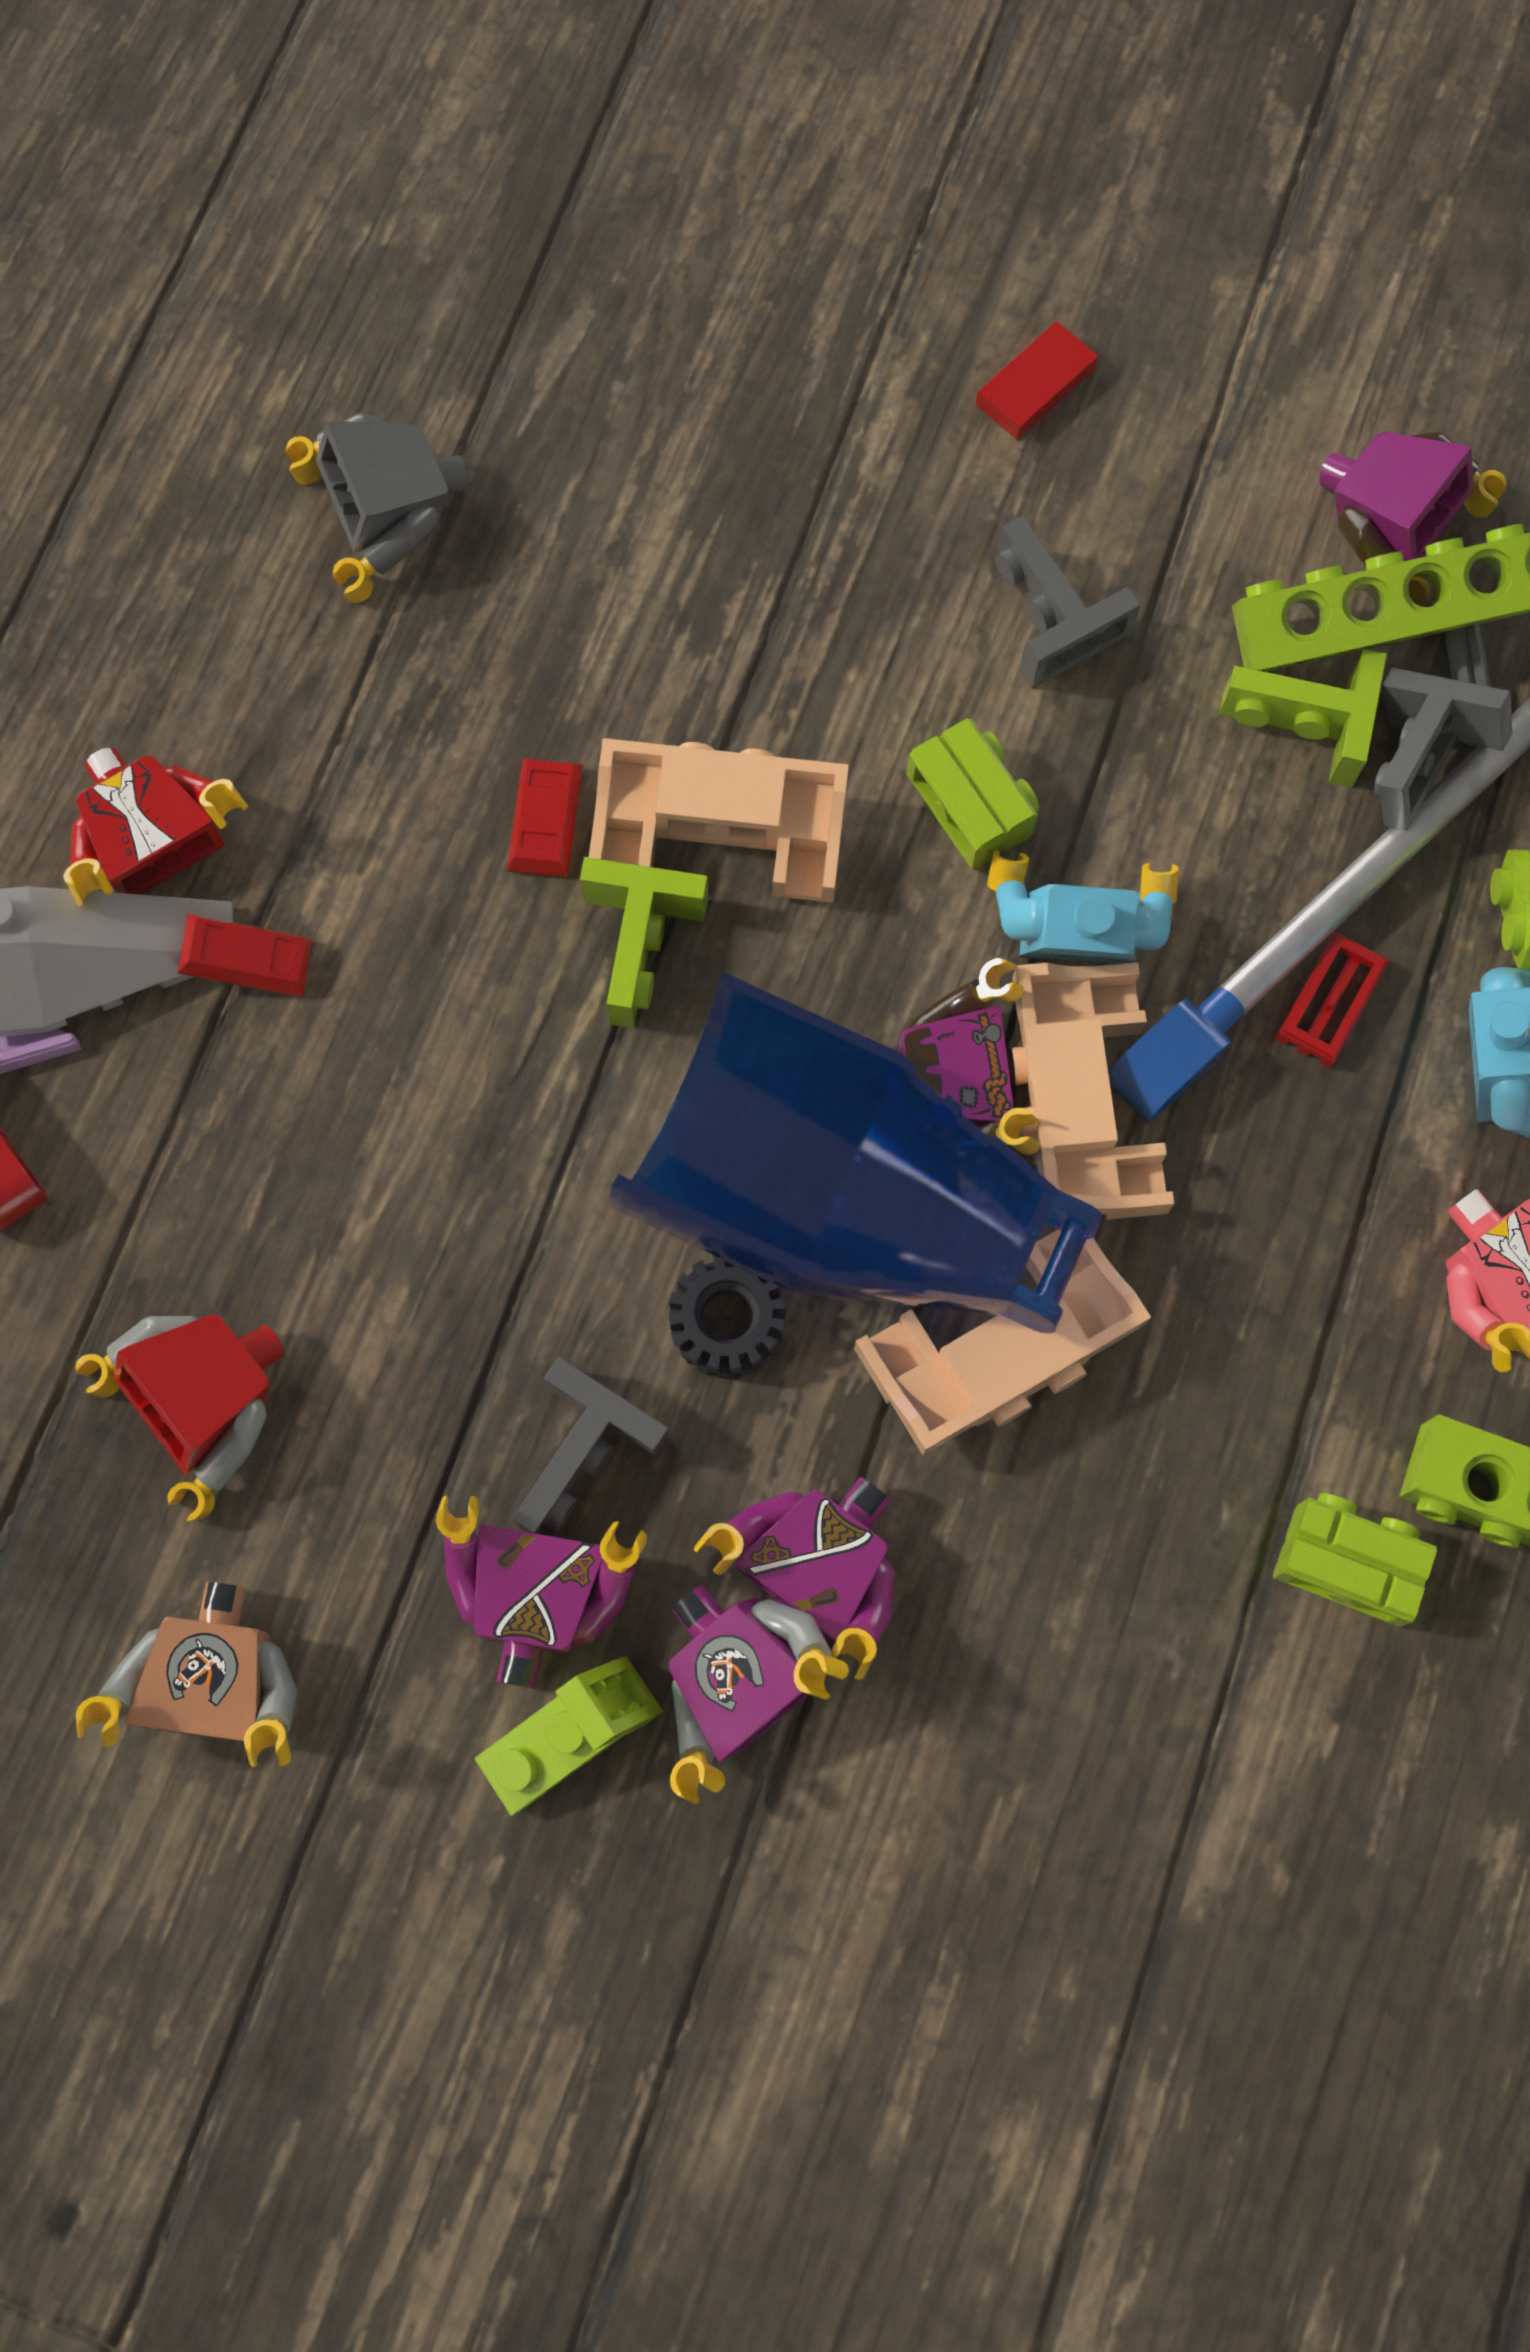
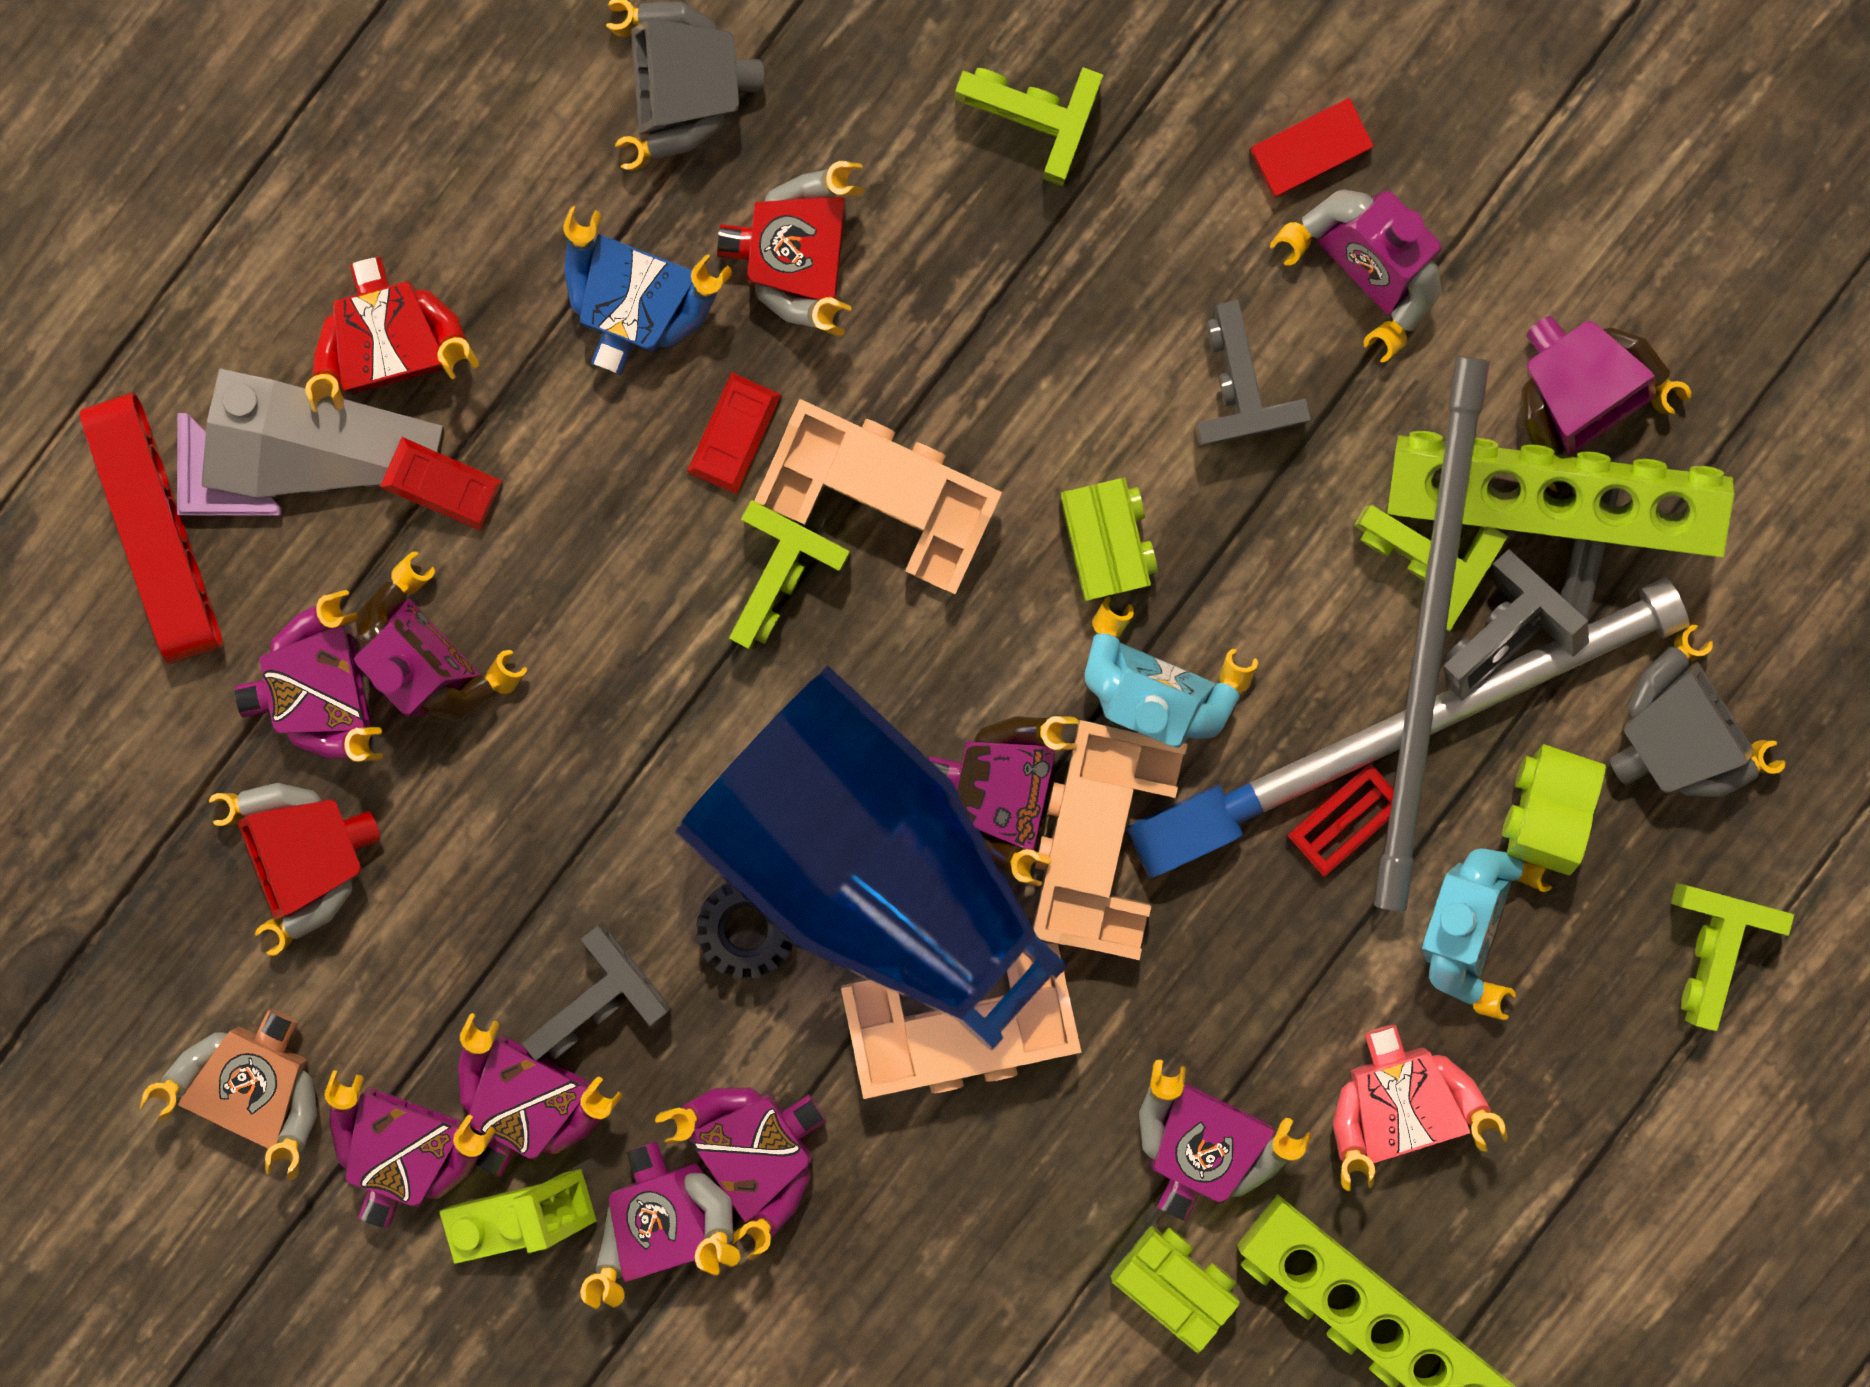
camera: 25 degrees right, 15 degrees up
none -> magenta torso [235,590,383,762]
none -> magenta torso [324,1070,495,1228]
none -> torso [354,552,527,722]
none -> blue torso [563,206,732,375]
none -> torso [717,161,864,336]
none -> lime bracket [955,67,1103,186]
none -> torso [1139,1060,1311,1221]
none -> torso [1270,189,1442,362]
none -> dark grey piece [1374,356,1490,911]

